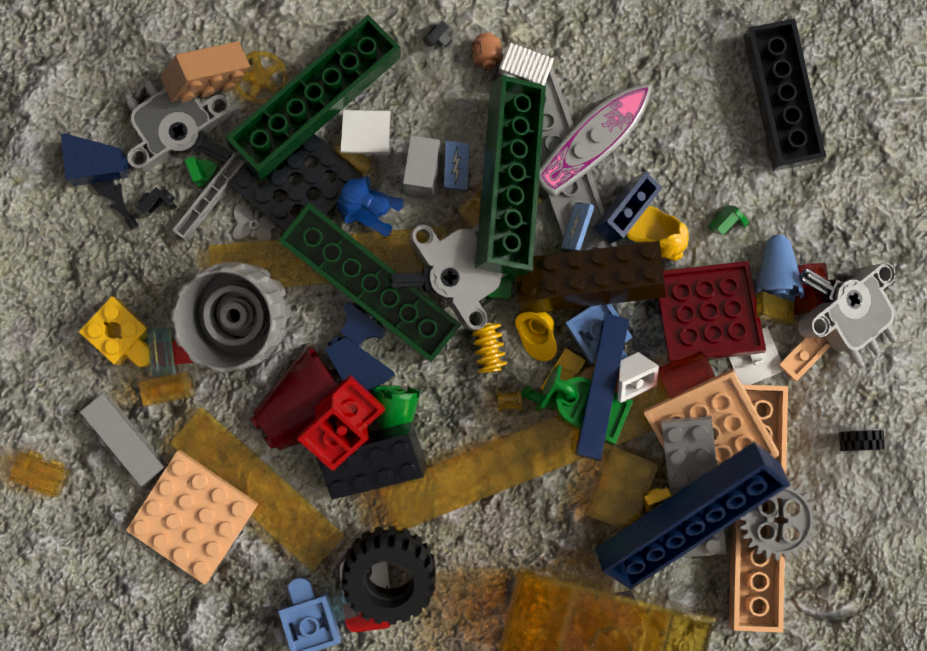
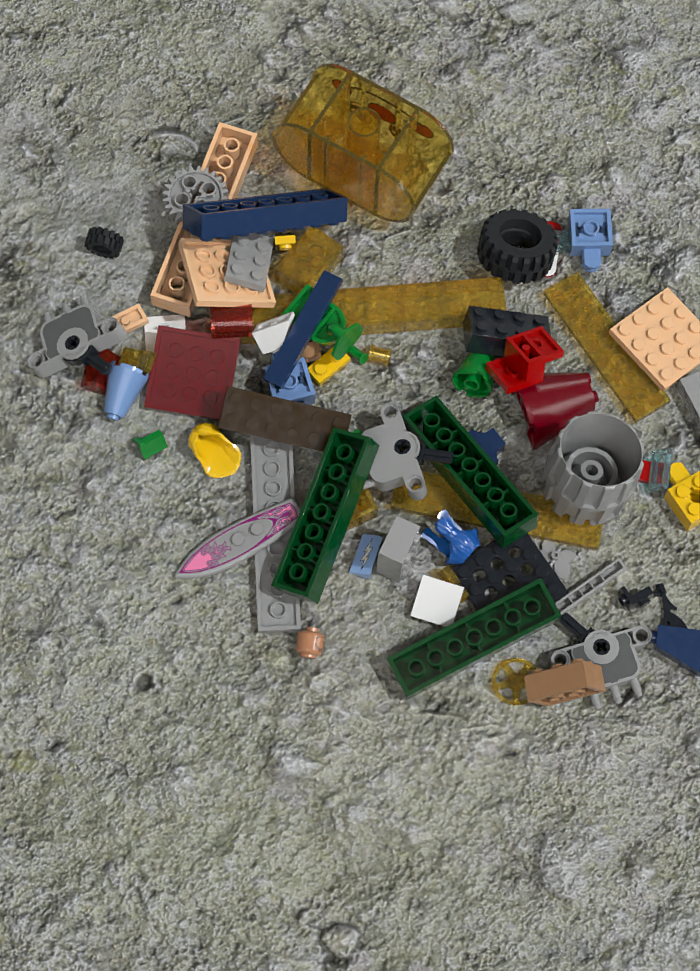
camera: 165 degrees left, 15 degrees down
clear yellow brick [139,372,196,407] -> none
green tile [185,156,218,187] -> none
dark blue slope [325,336,396,391] -> none
black tile [422,20,452,48] -> none
yellow piece [472,323,507,374] -> none
white brick [498,42,554,85] -> none
yellow piece [515,312,557,361] -> none
light blue slope [561,203,594,252] -> none
dark blue brick [593,172,662,244] -> none
black brick [743,18,826,171] -> none

